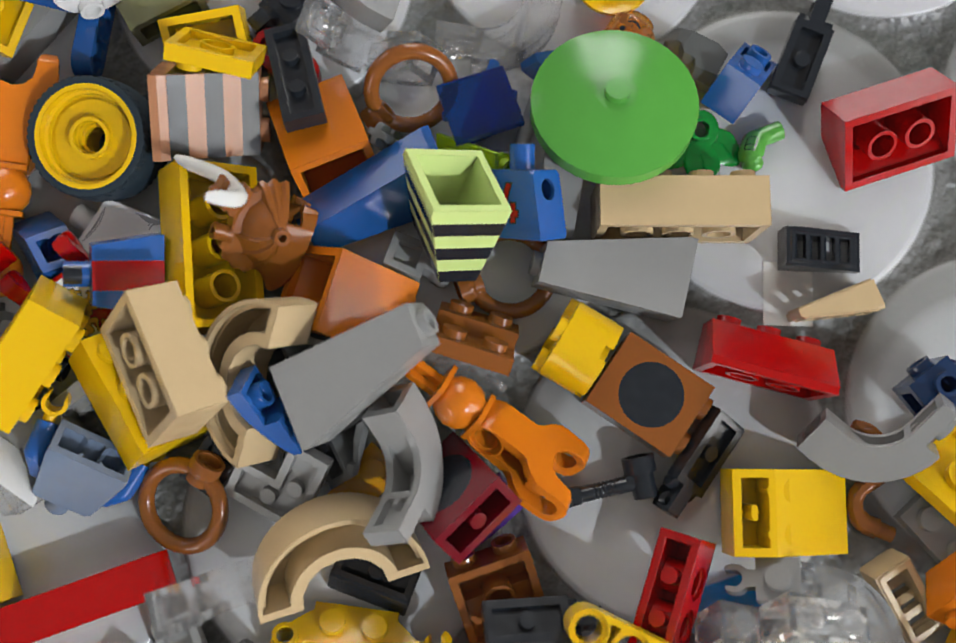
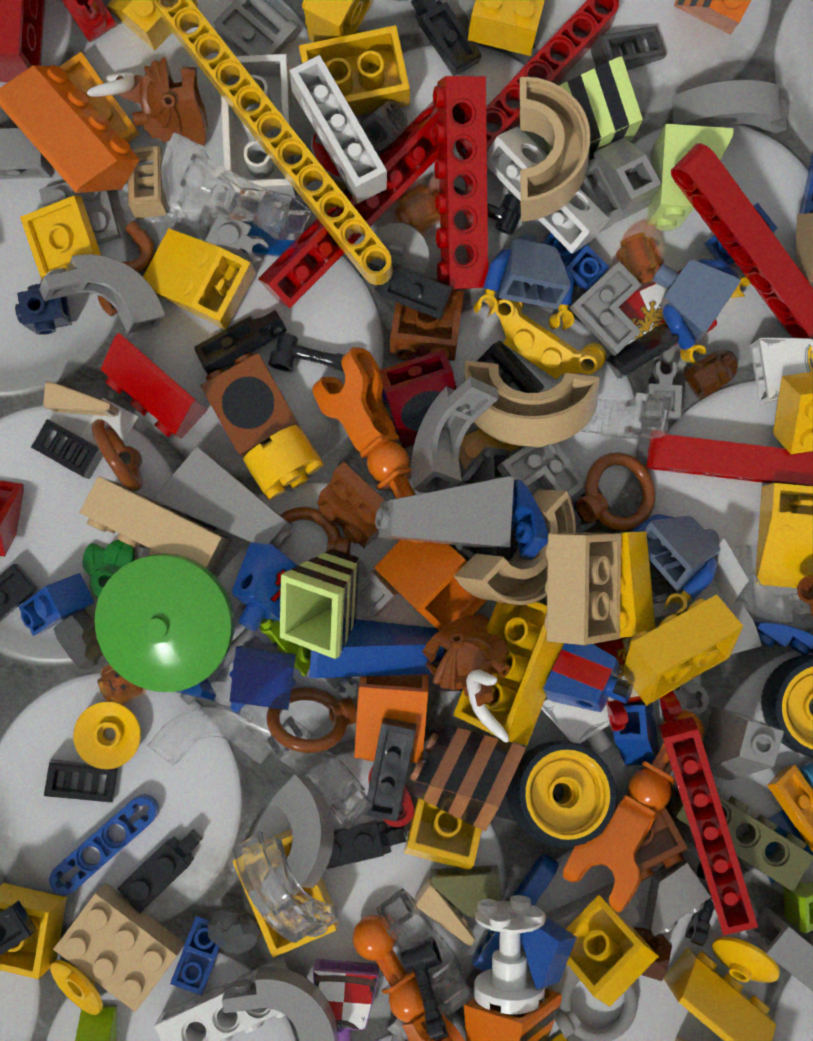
camera: 150 degrees left, 5 degrees up
yellow plate [163,26,267,80] -> none
bright green arm [737,121,785,172] -> none
none -> dark orange piece [92,419,143,491]

